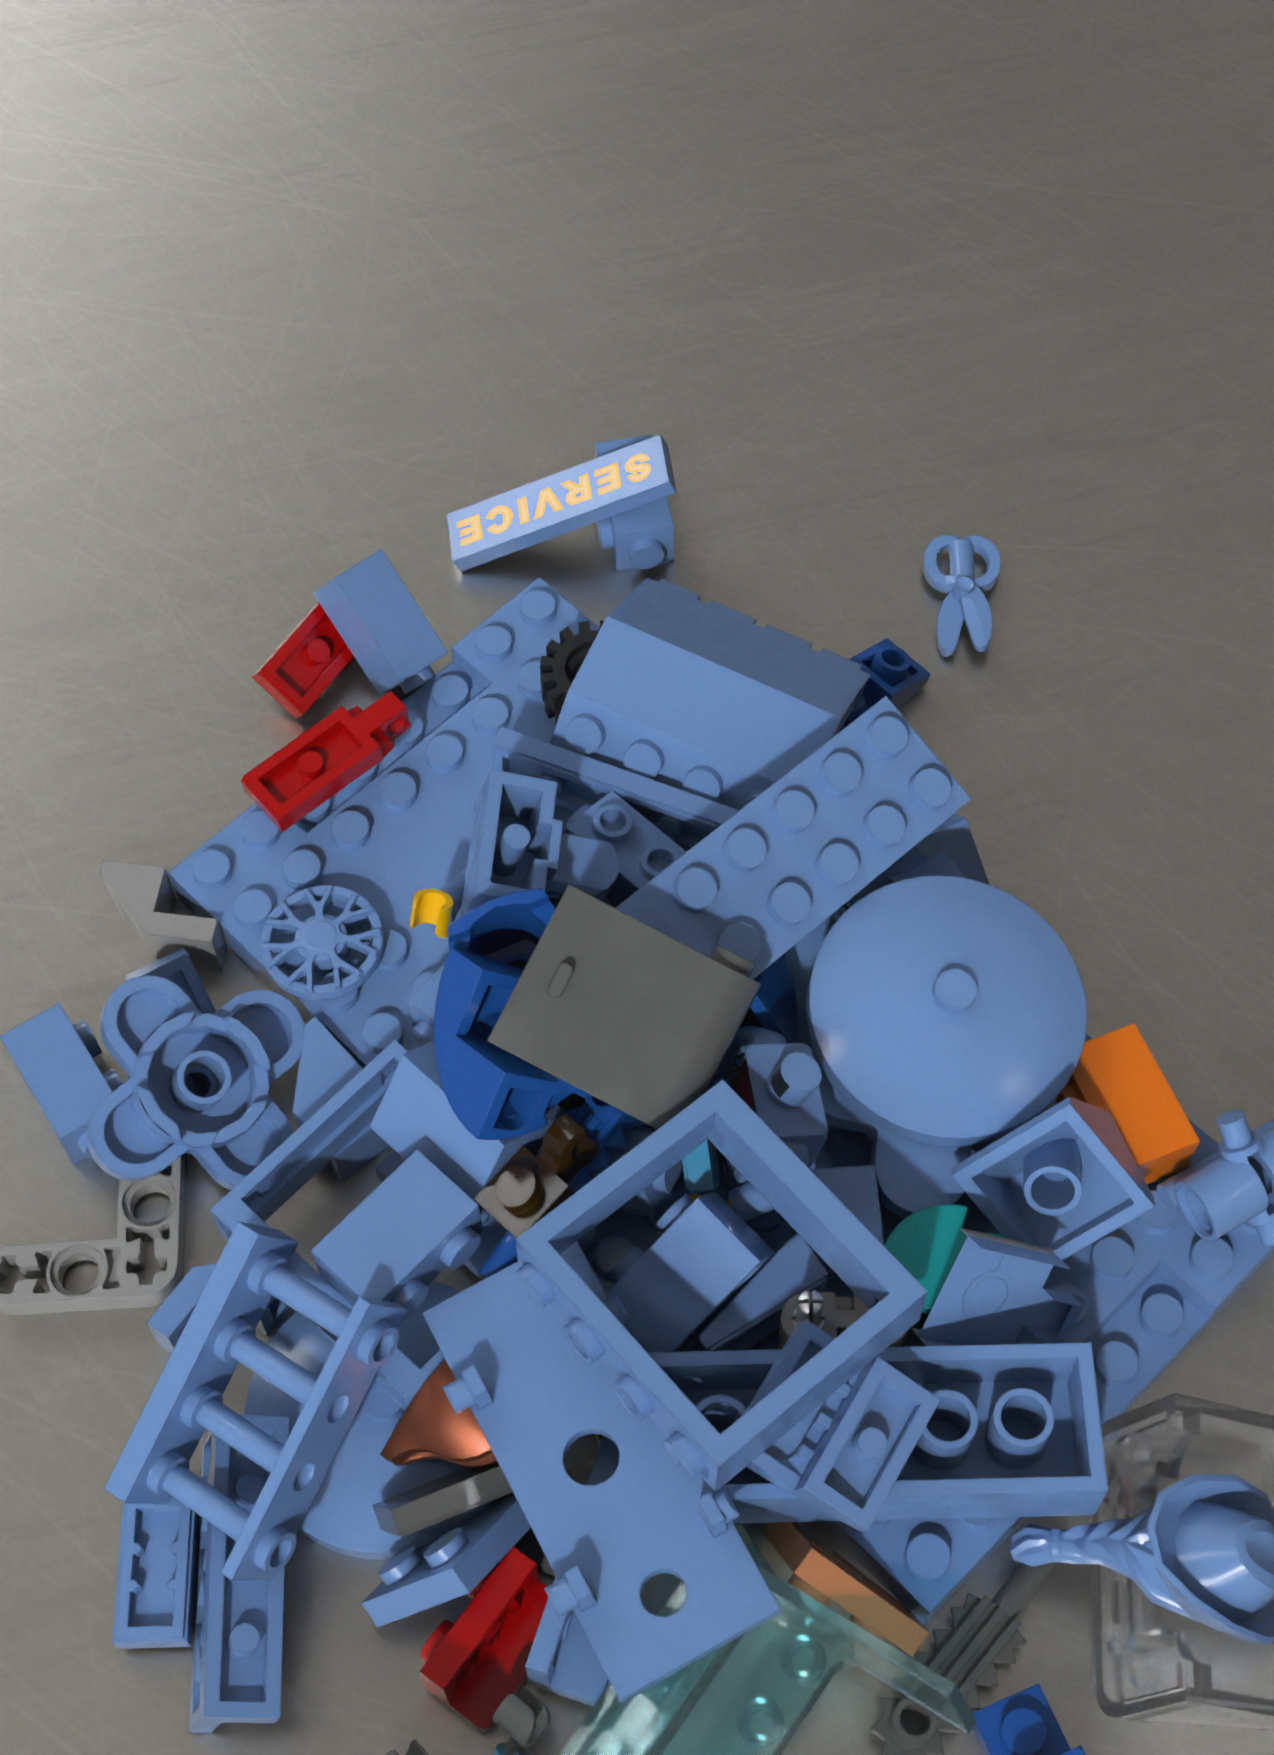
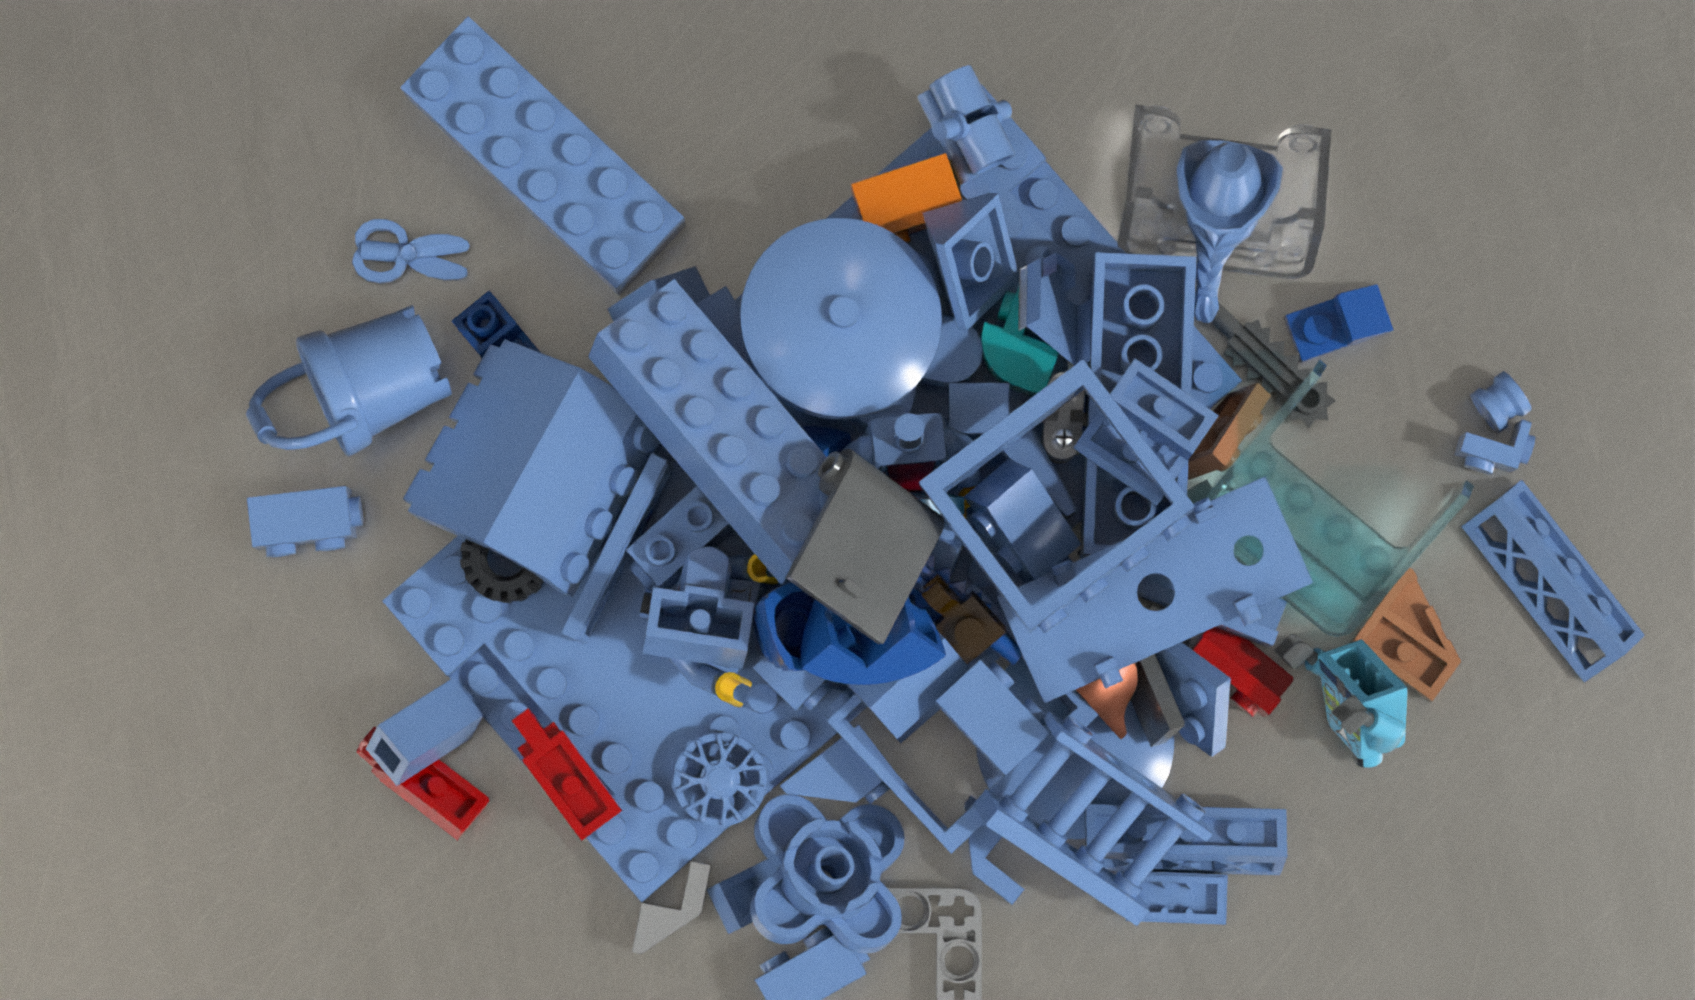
camera: 85 degrees left, 25 degrees up
tile [446,434,677,572] -> none
none -> medium blue piece [246,305,452,457]
none -> medium blue brick [400,16,686,296]

